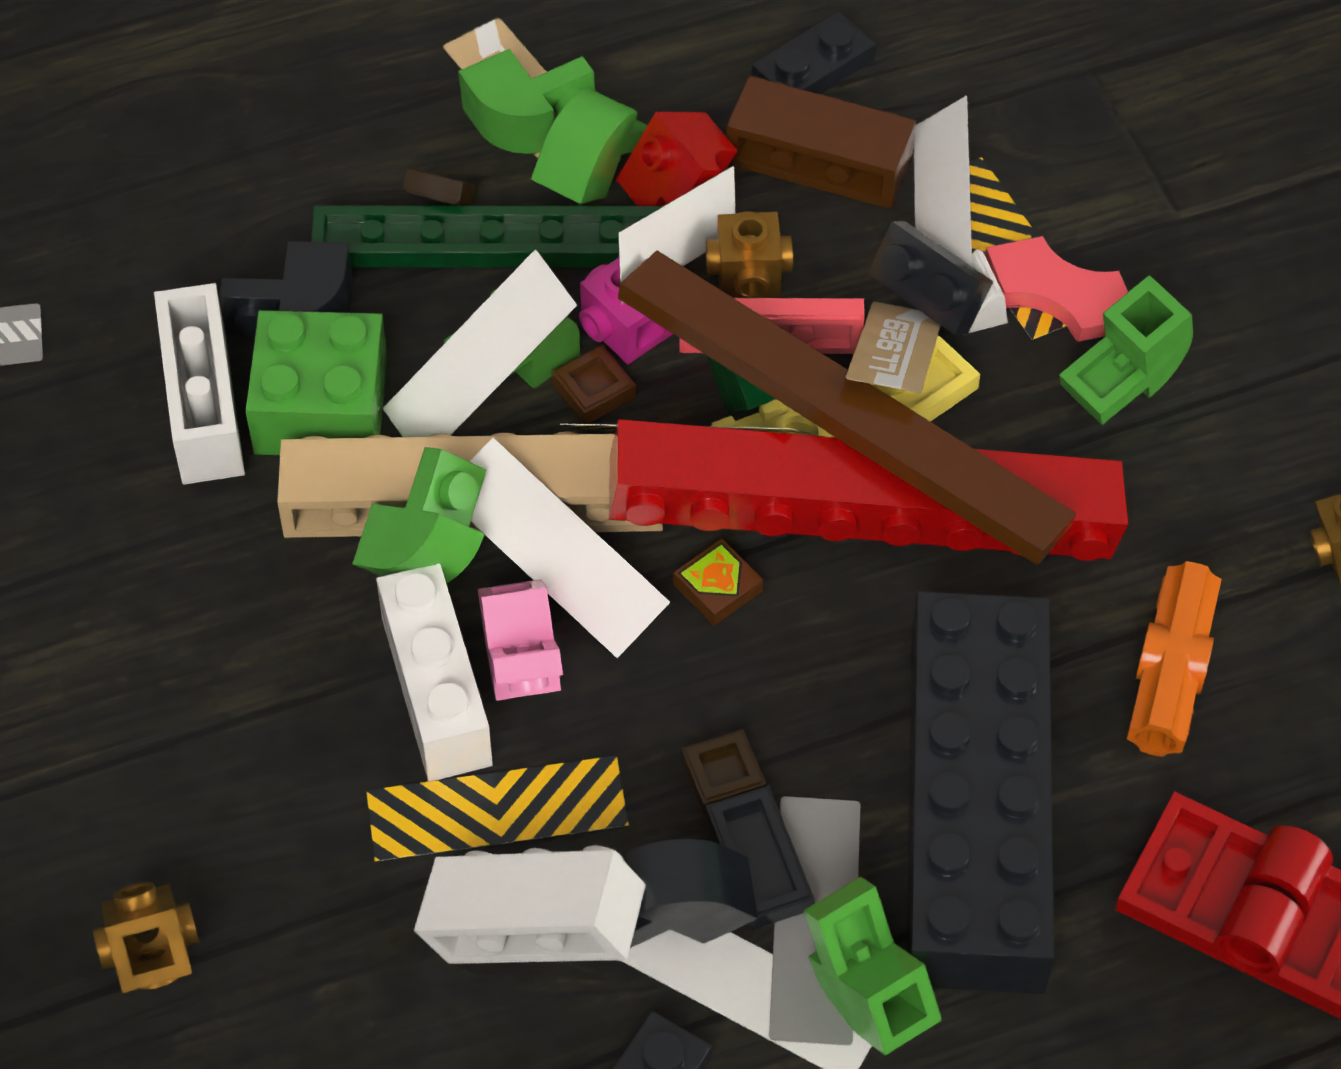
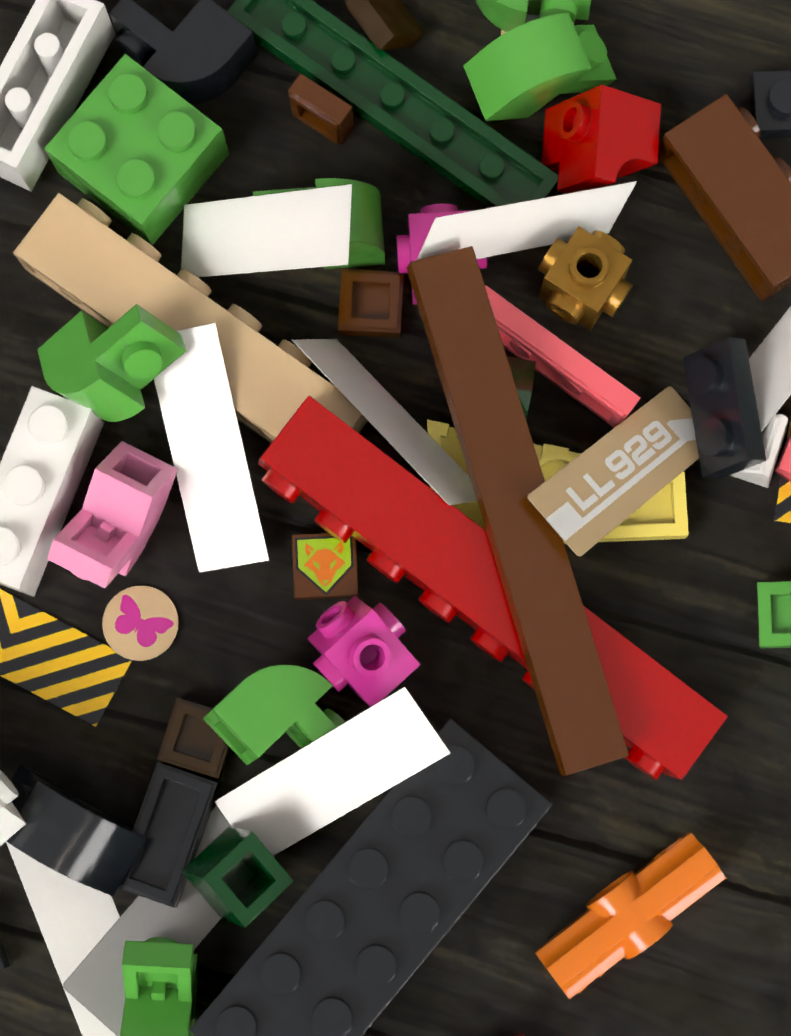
camera: 40 degrees right, 25 degrees up
none -> tan sticker [102,585,179,661]
none -> dark green brick [181,827,294,928]
none -> bright green brick [203,665,345,765]
none -> white sticker [214,687,450,856]
none -> reddish brown tile [288,73,354,145]
none -> dark pink brick [307,596,420,707]

